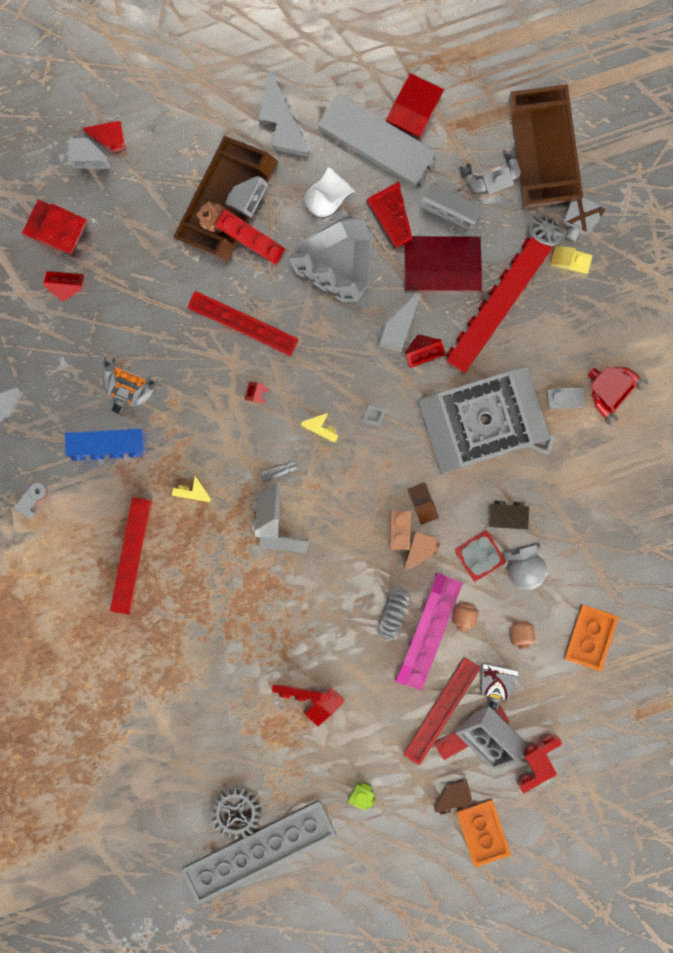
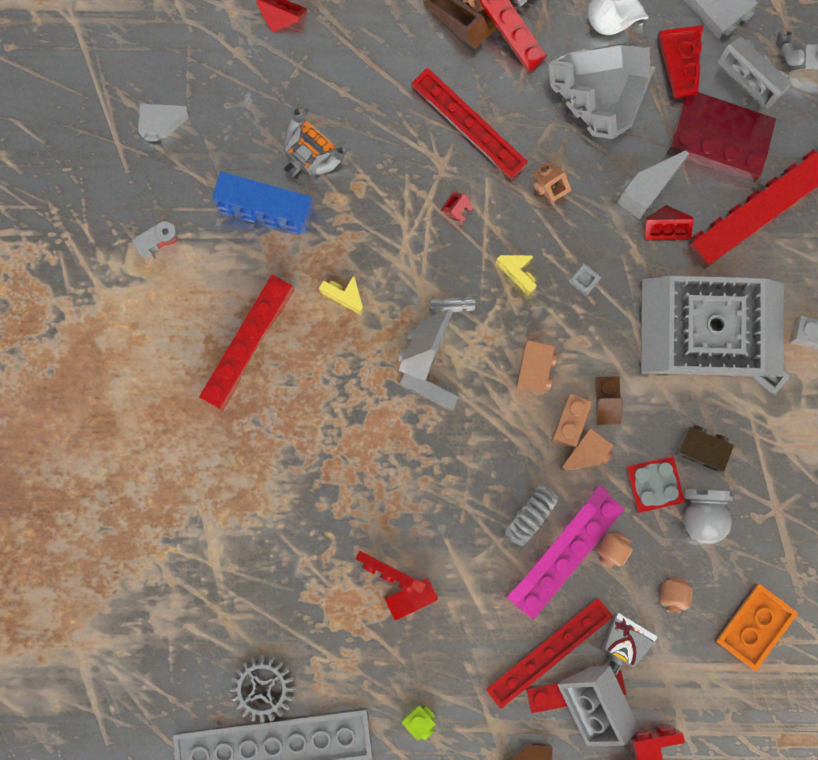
camera: 20 degrees right, 5 degrees down
none -> nougat brick [516,340,558,395]
none -> nougat brick [532,161,571,202]

